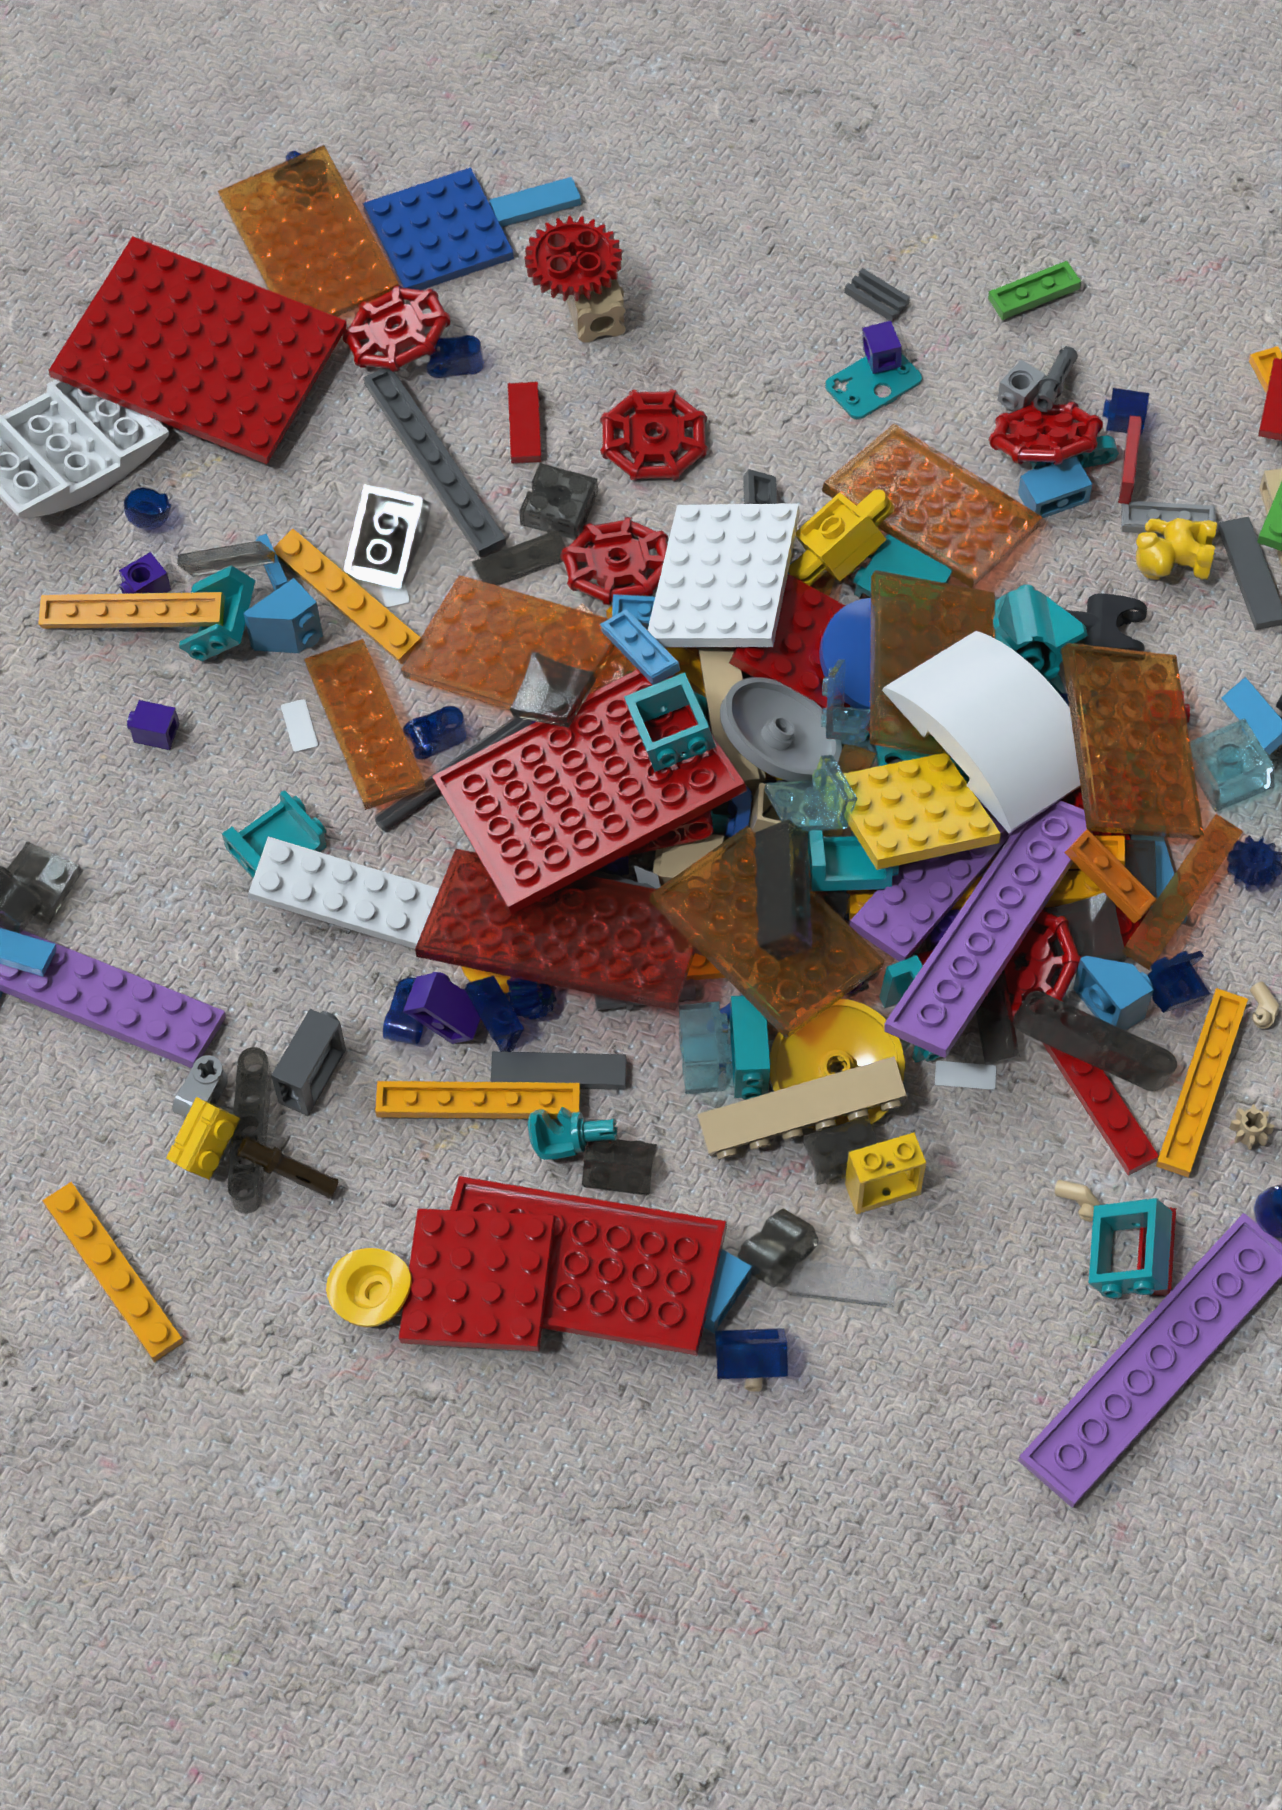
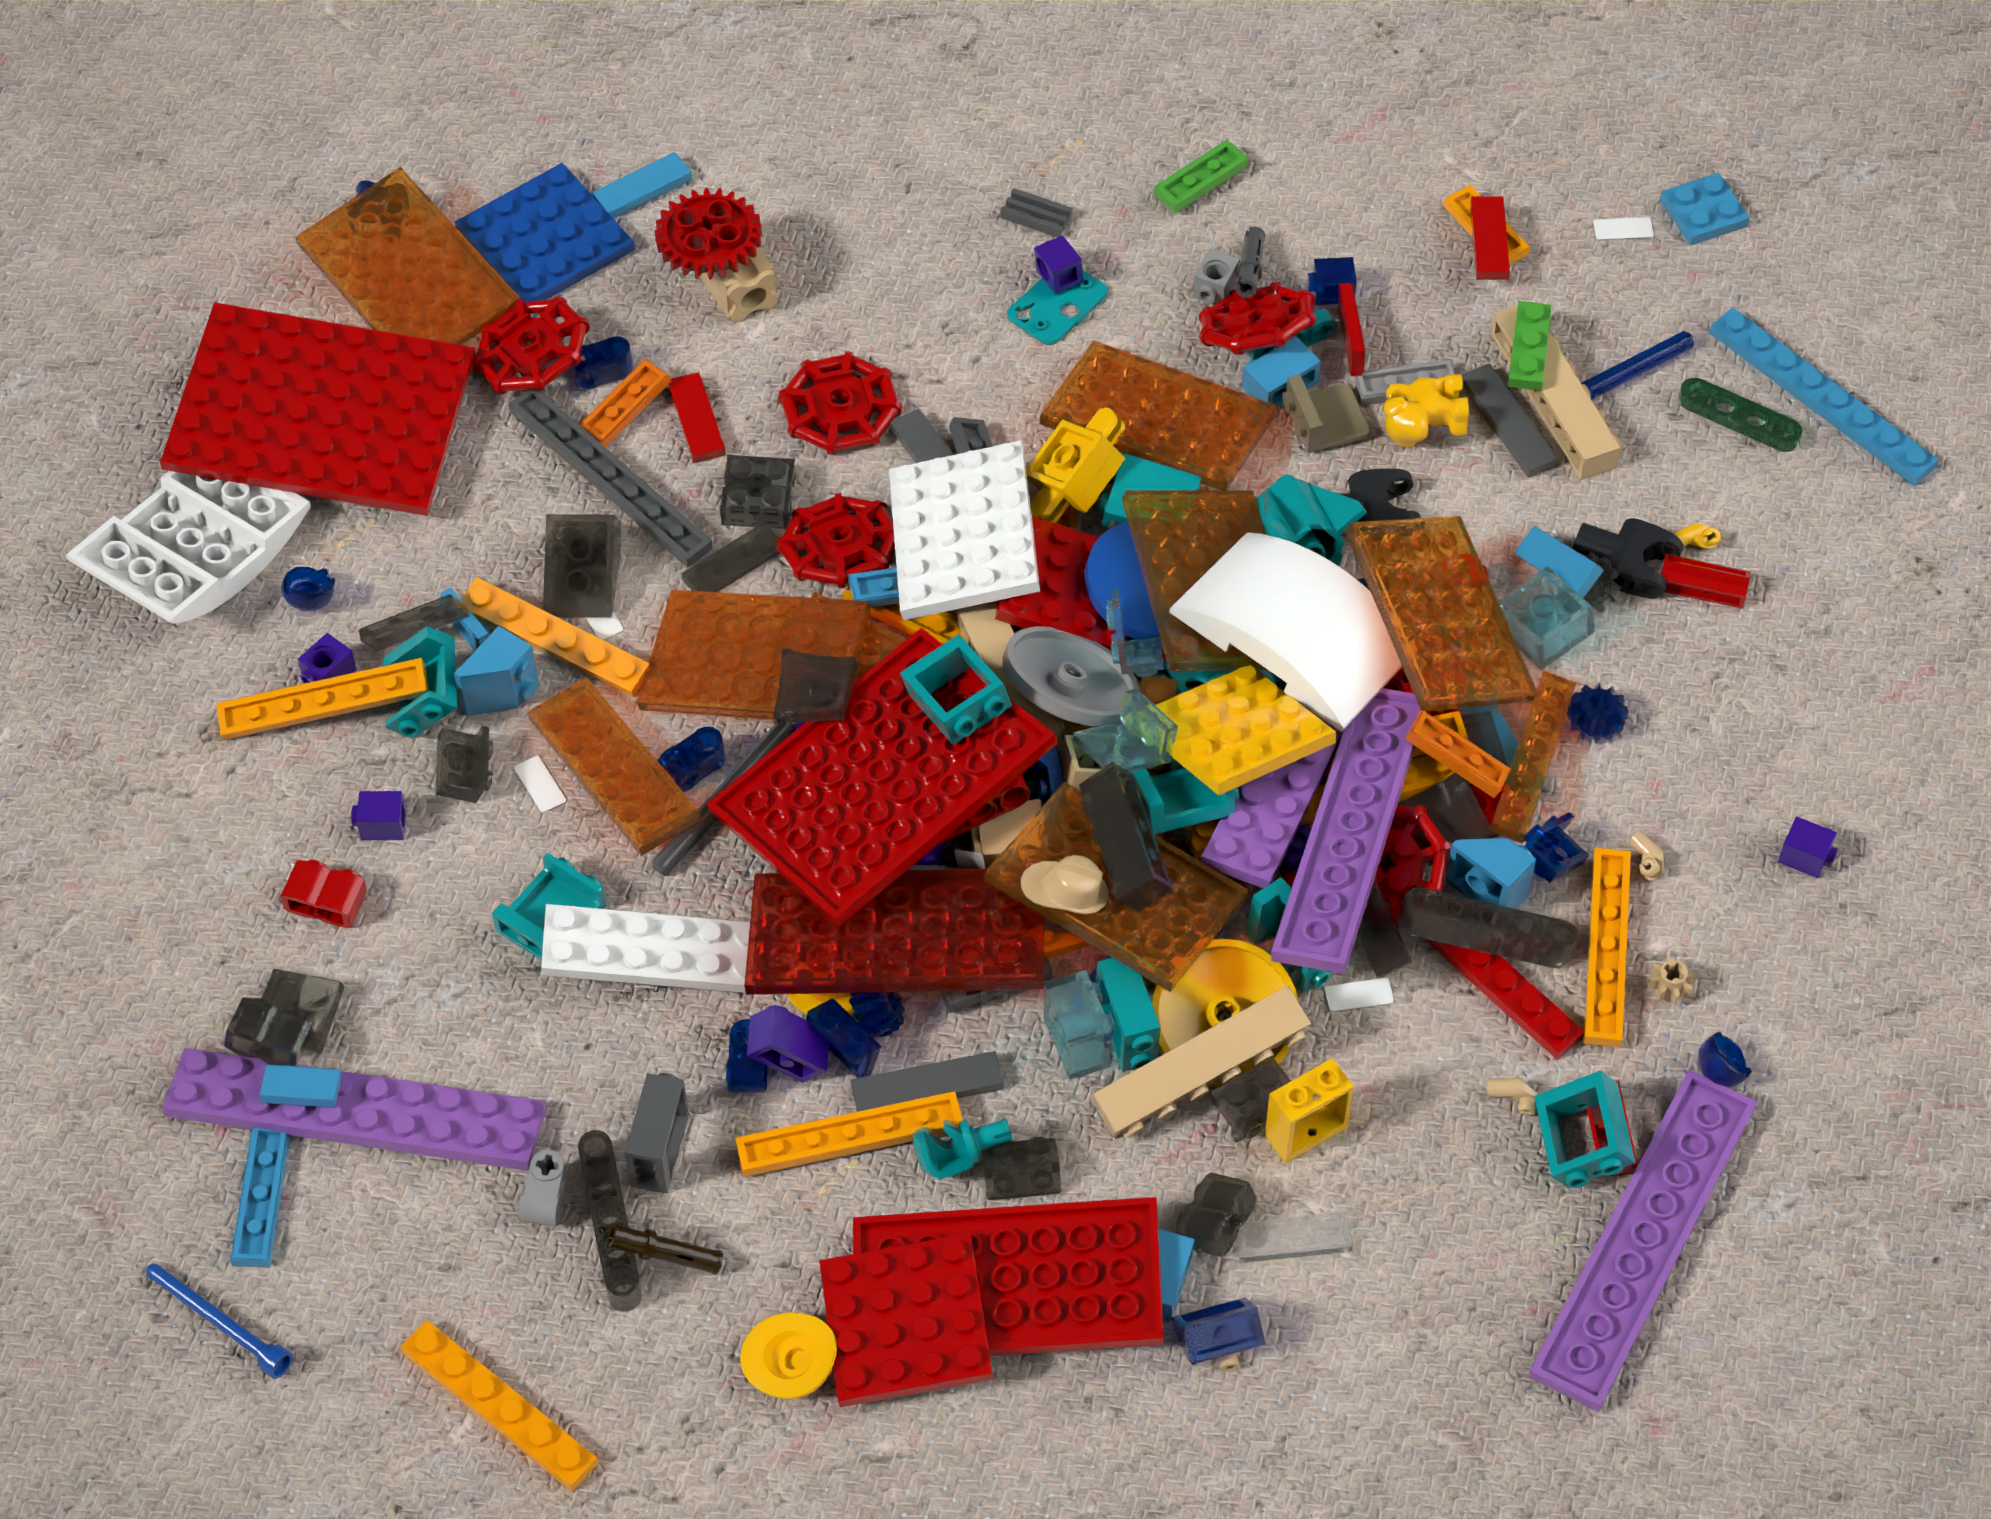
camera: 15 degrees left, 5 degrees down
yellow brick [166,1097,241,1180] -> none
dark azure tile [600,609,680,685] -> none
none -> red brick [280,859,367,928]
none -> clear smoke bracket [436,726,494,803]
none -> orange tile [579,358,671,448]
none -> dark grey tile [890,408,954,463]
none -> tan piece [1021,855,1109,915]
none -> dark tan bracket [1282,374,1369,453]

